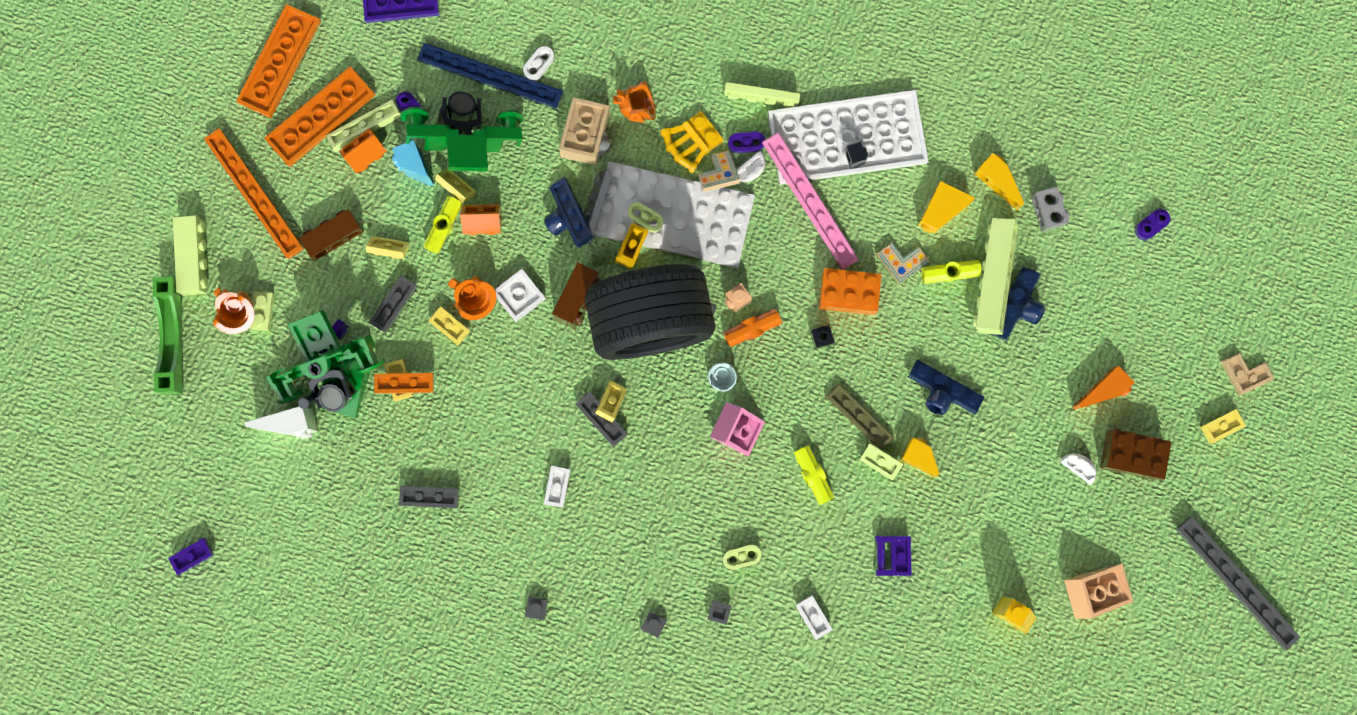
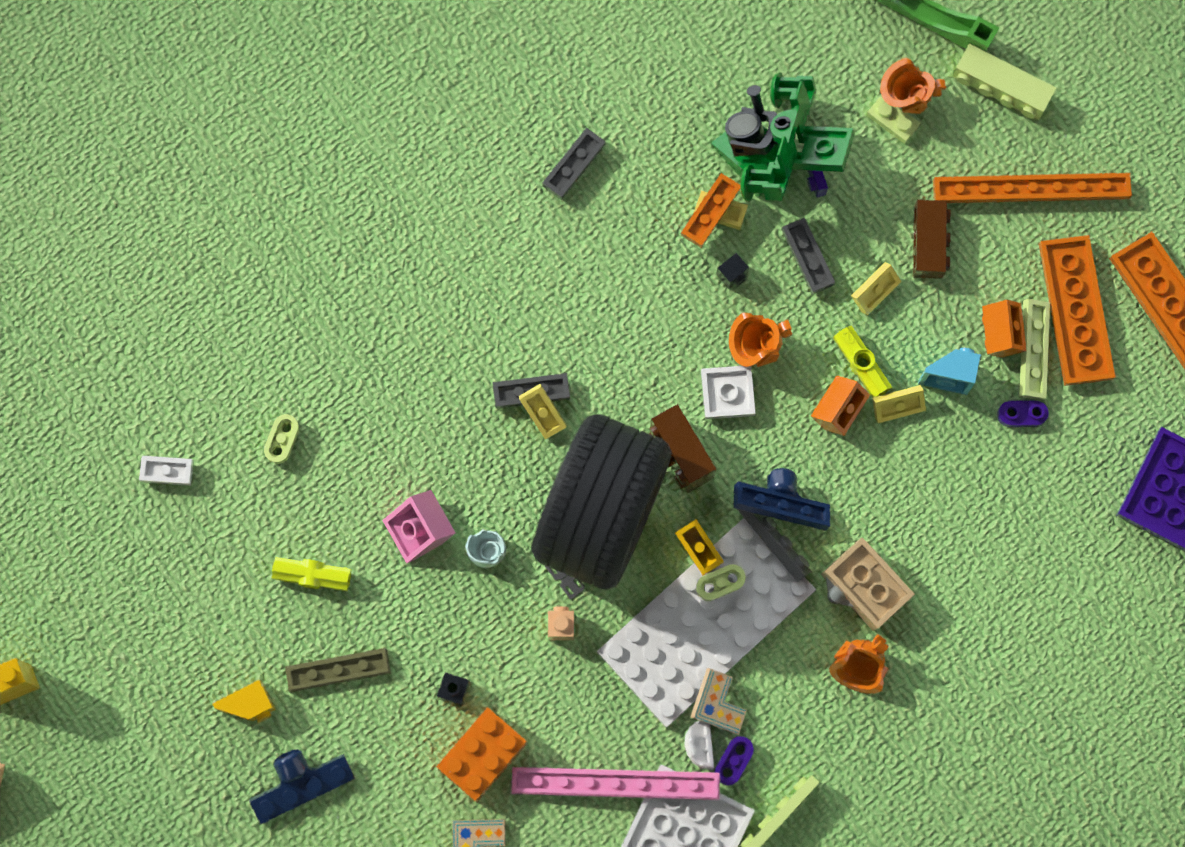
camera: 125 degrees right, 5 degrees down
white slope [245,407,318,439] -> none
green piece [400,91,524,172] -> none
dark blue tile [417,43,563,109] -> none
light yellow plate [428,306,471,346] -> none
white plate [523,46,554,81] -> none
dark grey plate [525,597,548,620] -> none
white plate [544,466,571,508] -> none
dark grey plate [641,611,667,638] -> none
yellow plate [660,111,724,174] -> none
dark grey plate [707,600,732,625] -> none
orange piece [723,309,782,347] -> none
yellowish green plate [860,443,903,480] -> none
dark purple plate [875,536,912,576] -> none
none -> black plate [716,253,749,289]

